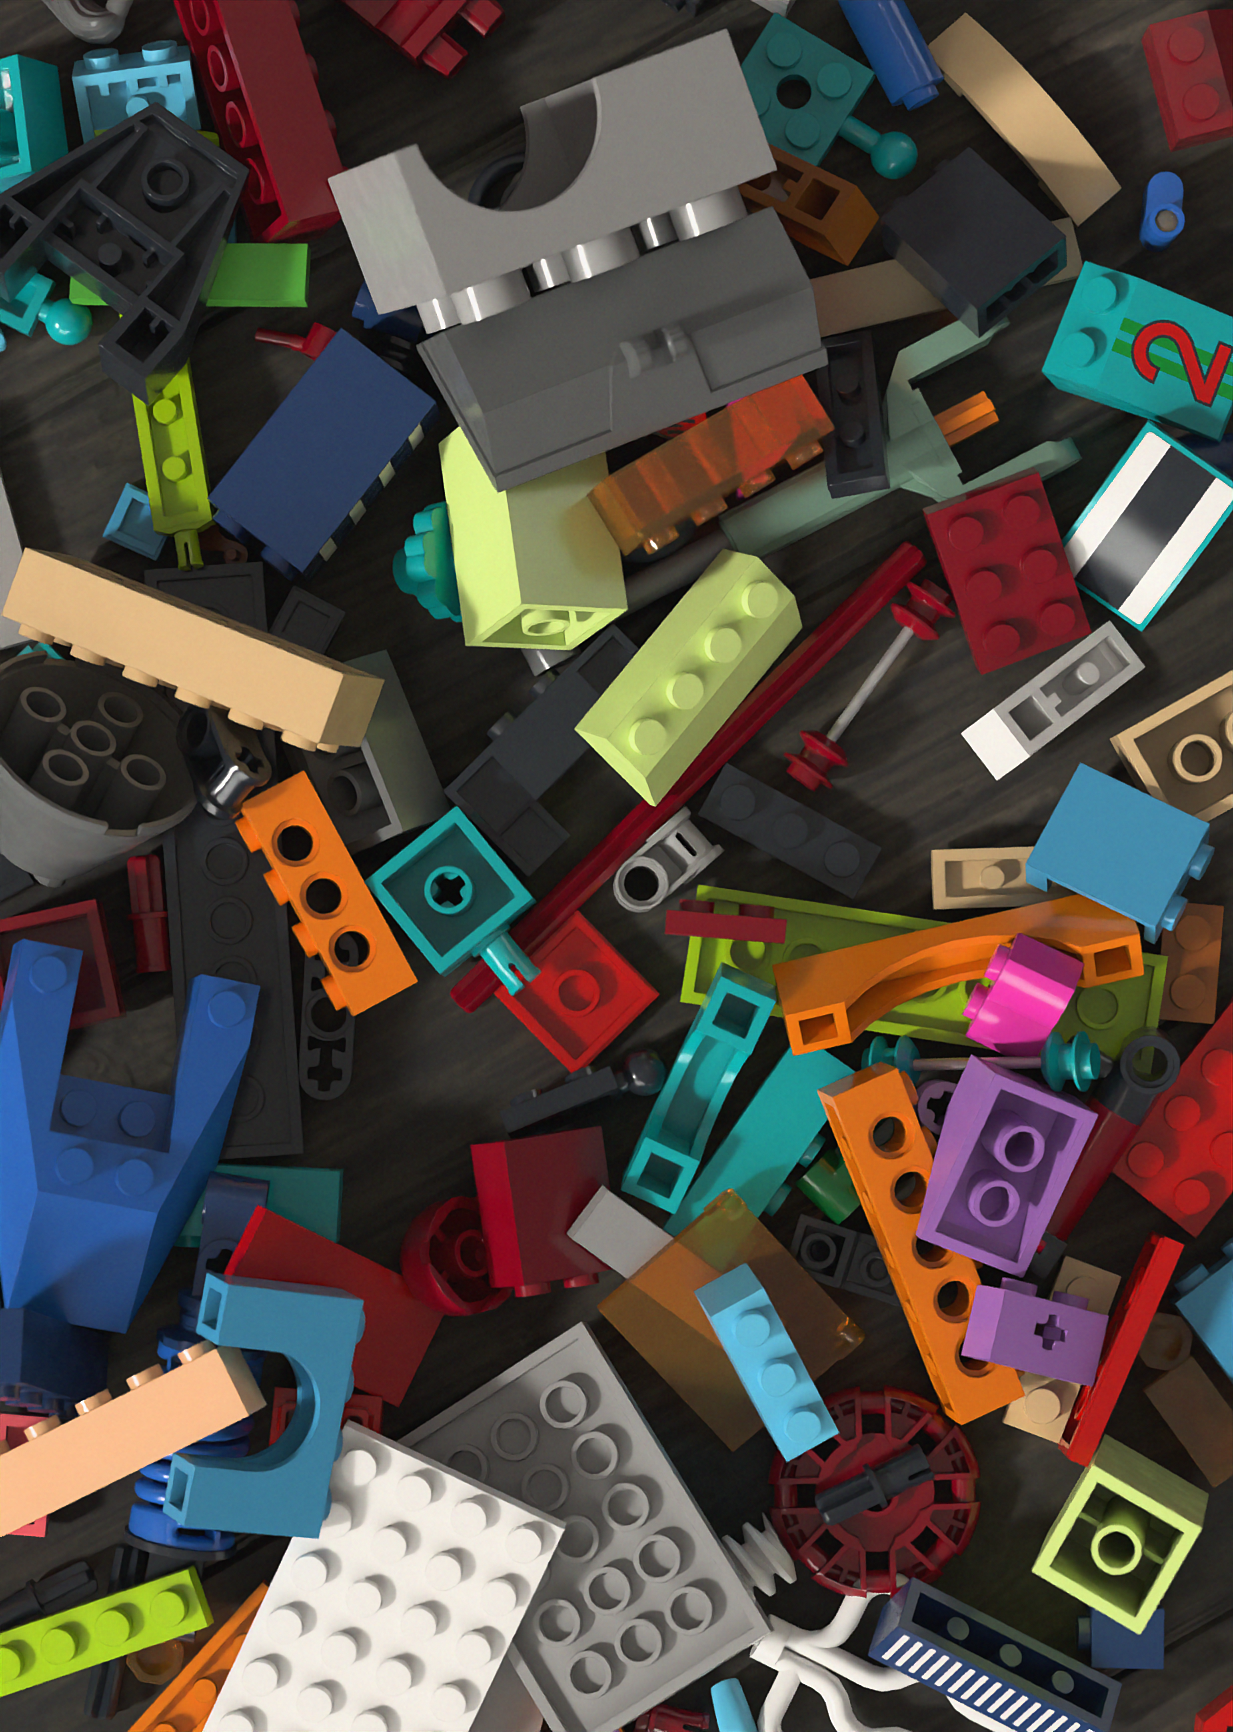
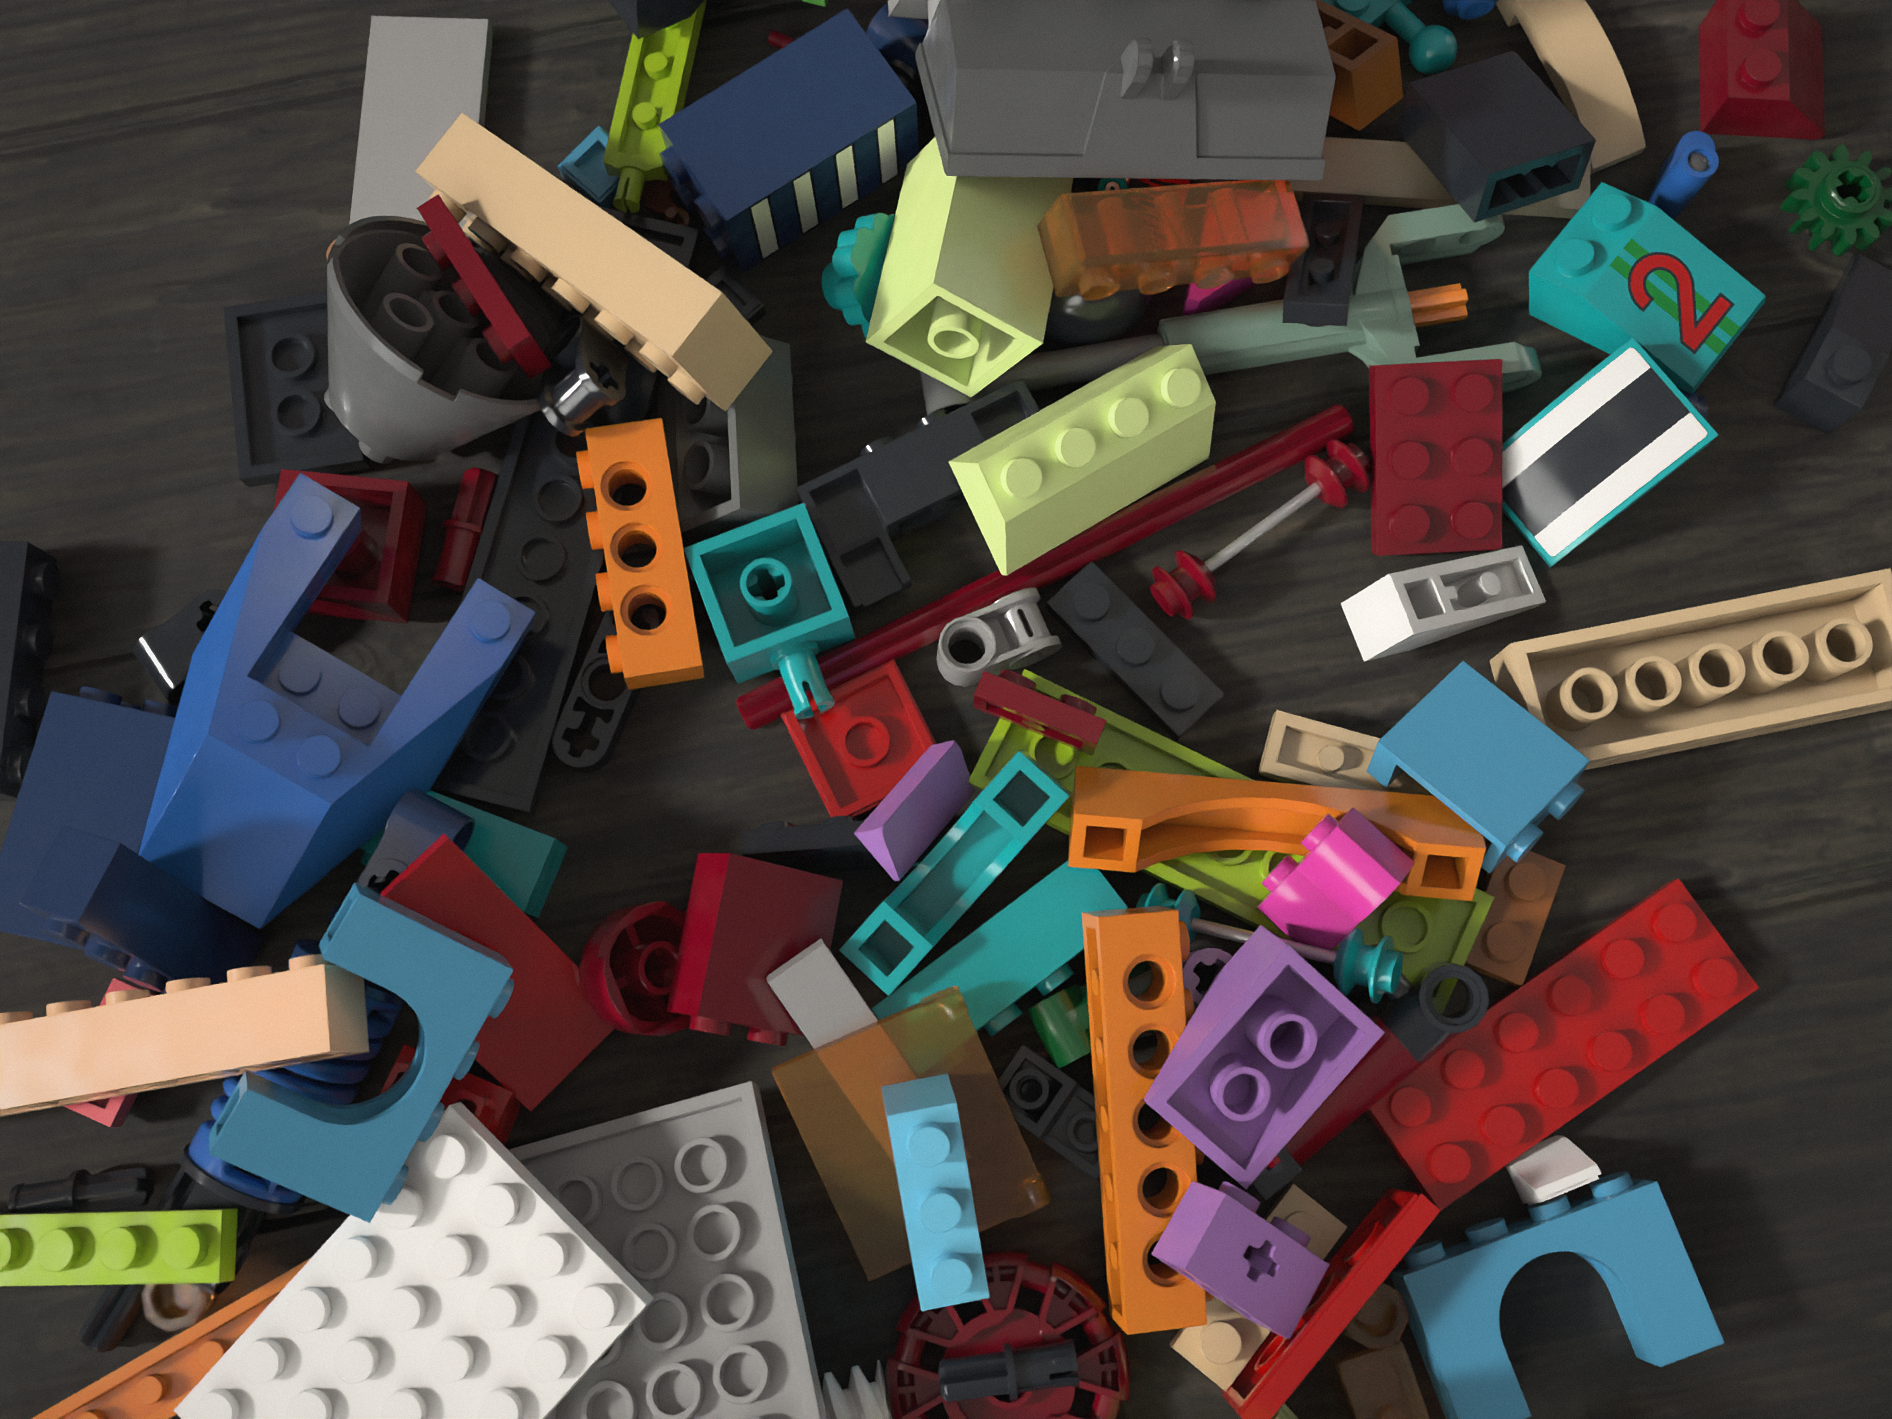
camera: 20 degrees right, 10 degrees down
none -> dark red plate [417,194,552,379]
none -> medium lavender slope [854,740,975,881]

